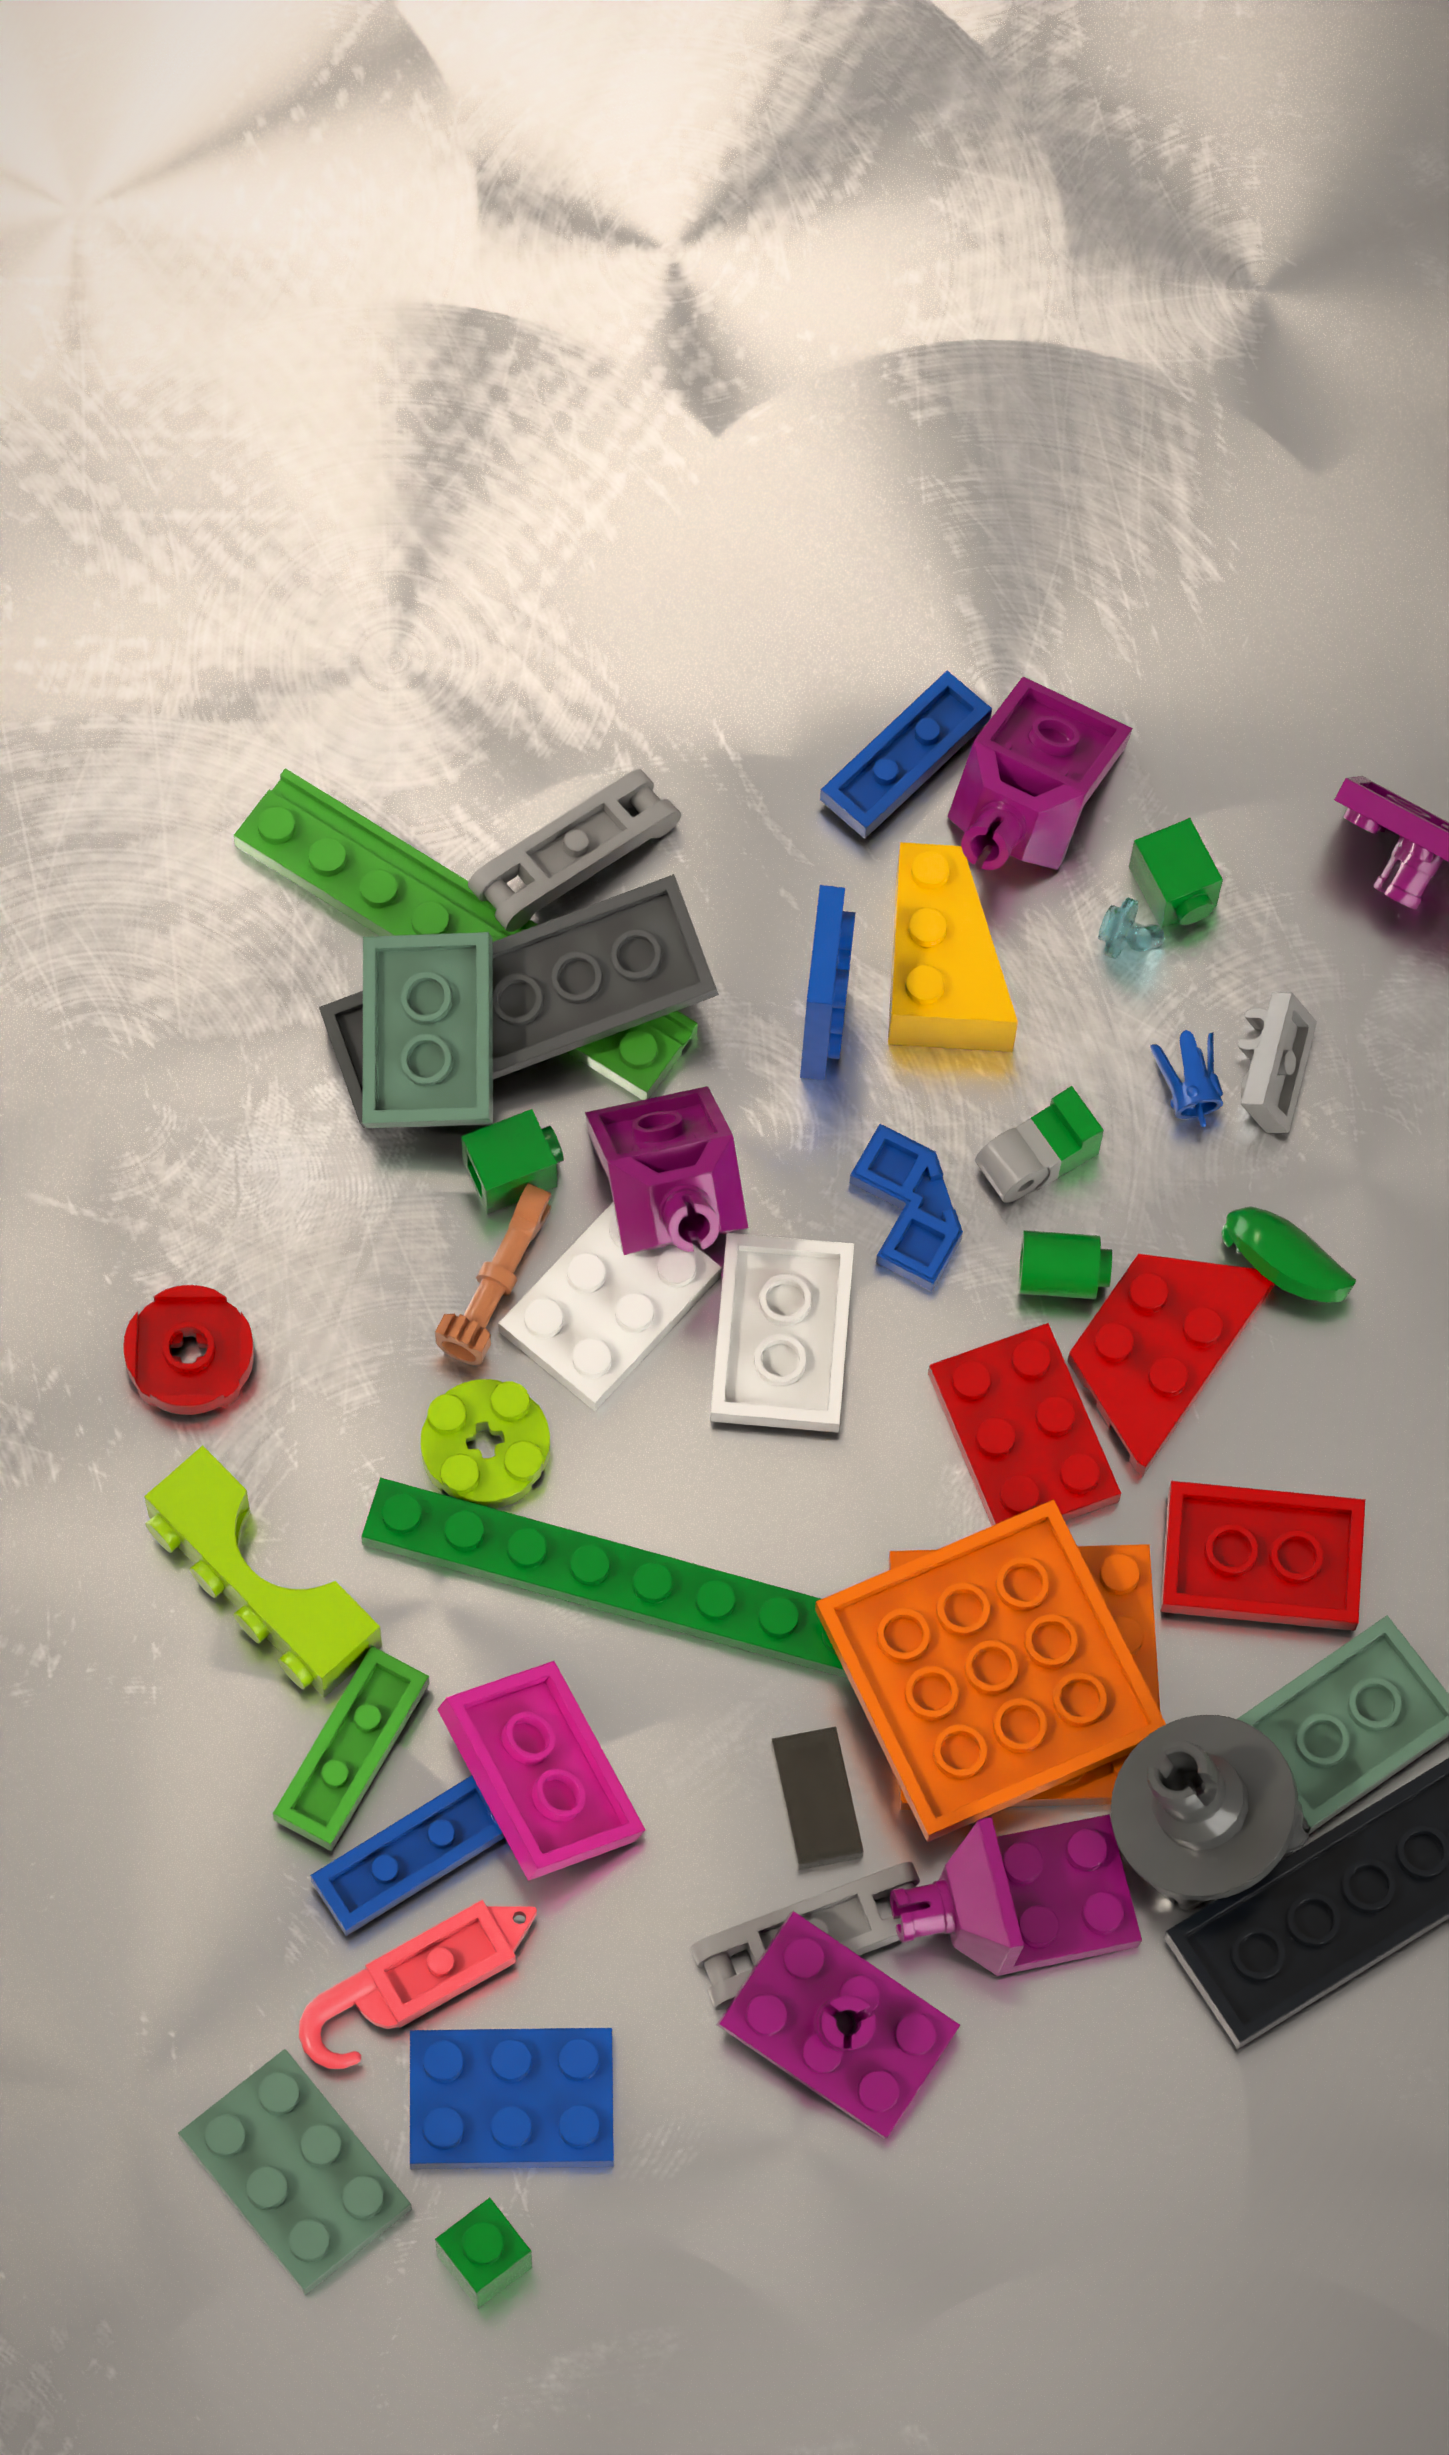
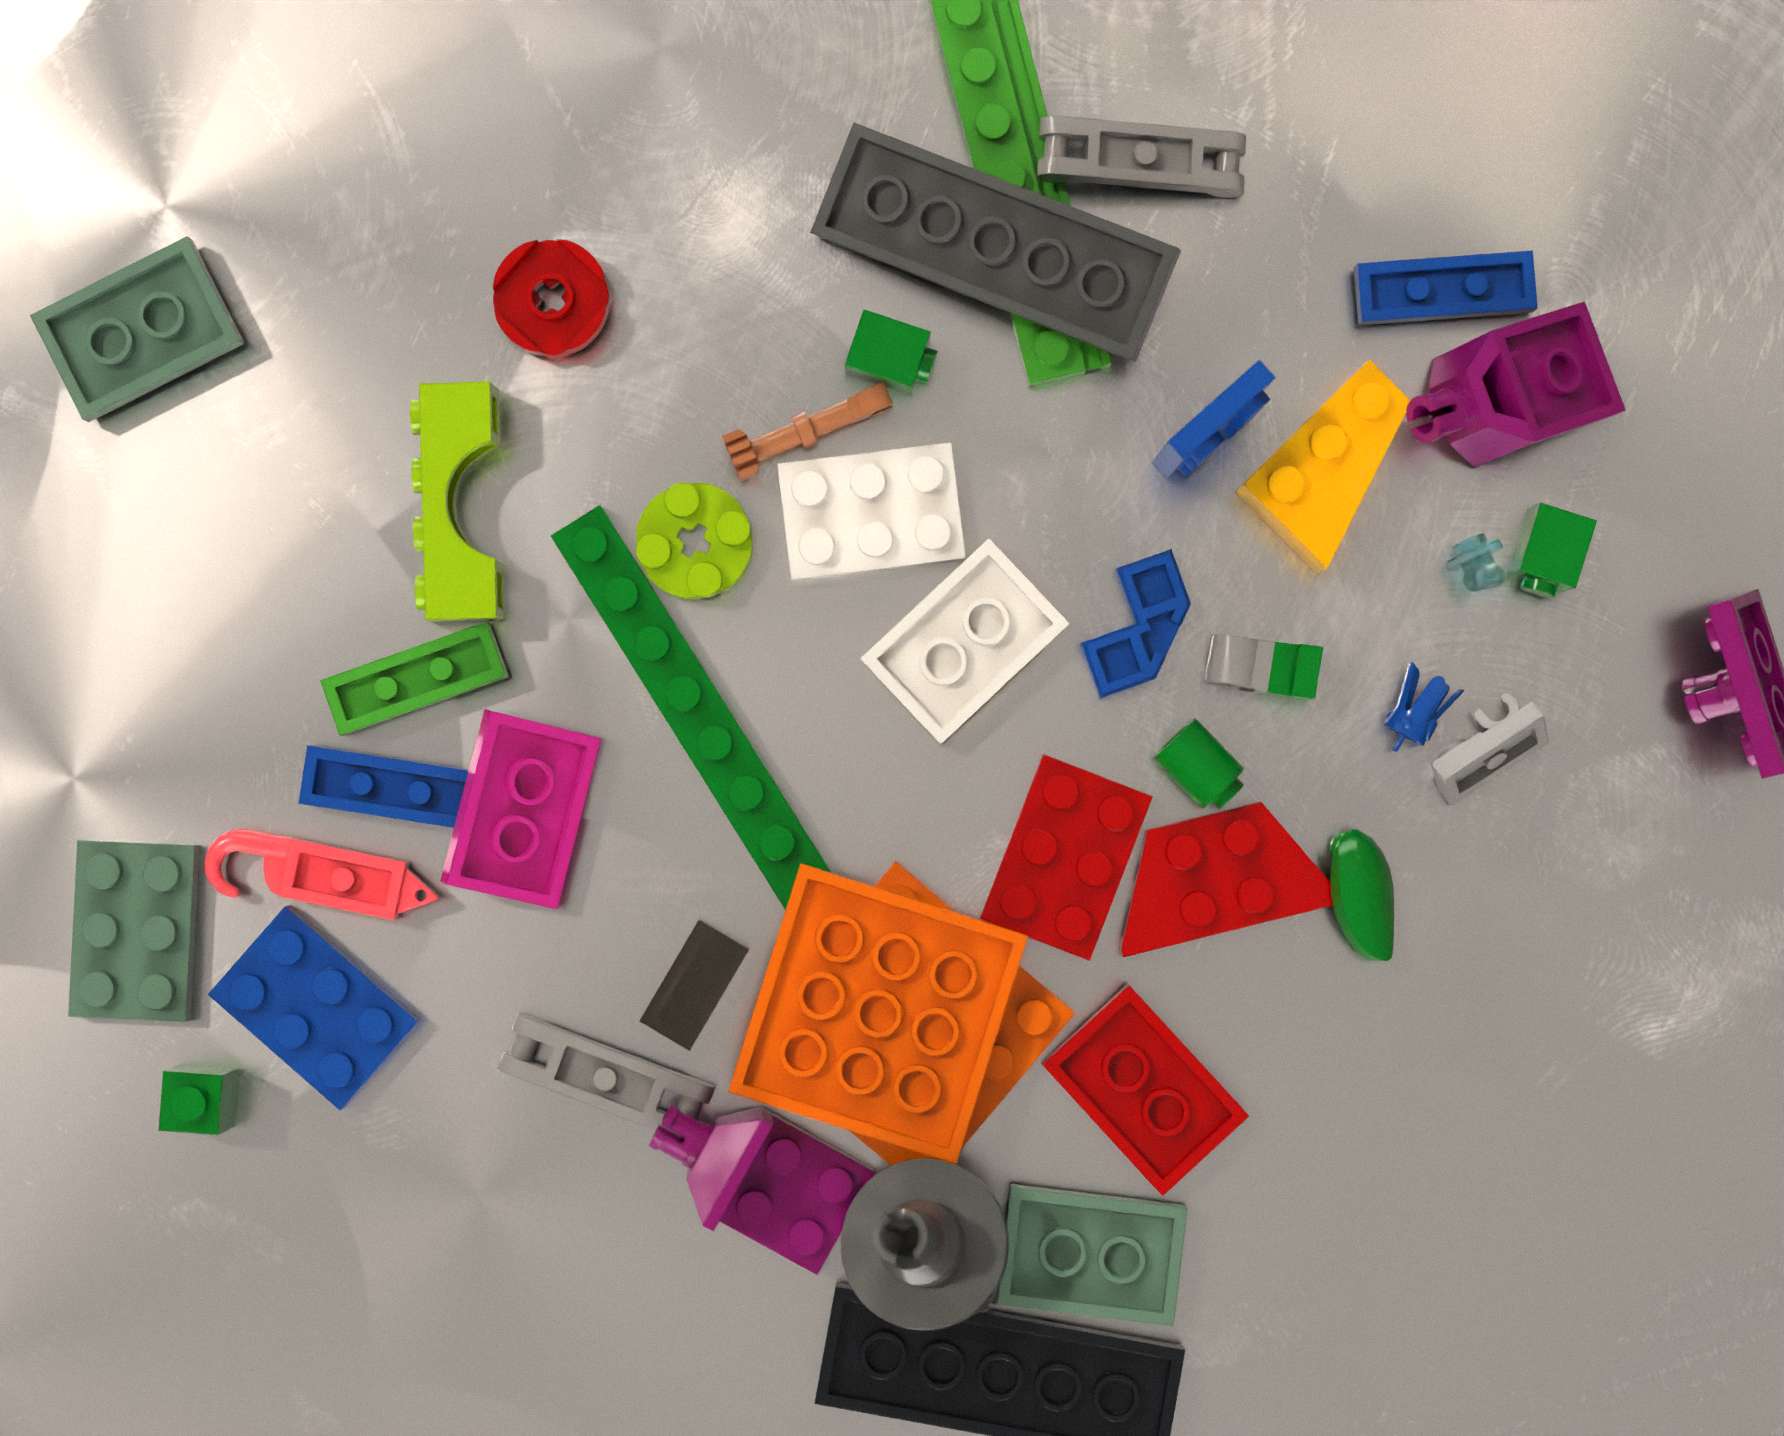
camera: 50 degrees right, 20 degrees up
sand green plate [362,932,493,1129] -> none
magenta plate [585,1086,749,1255] -> none
magenta plate [716,1911,961,2139] -> none

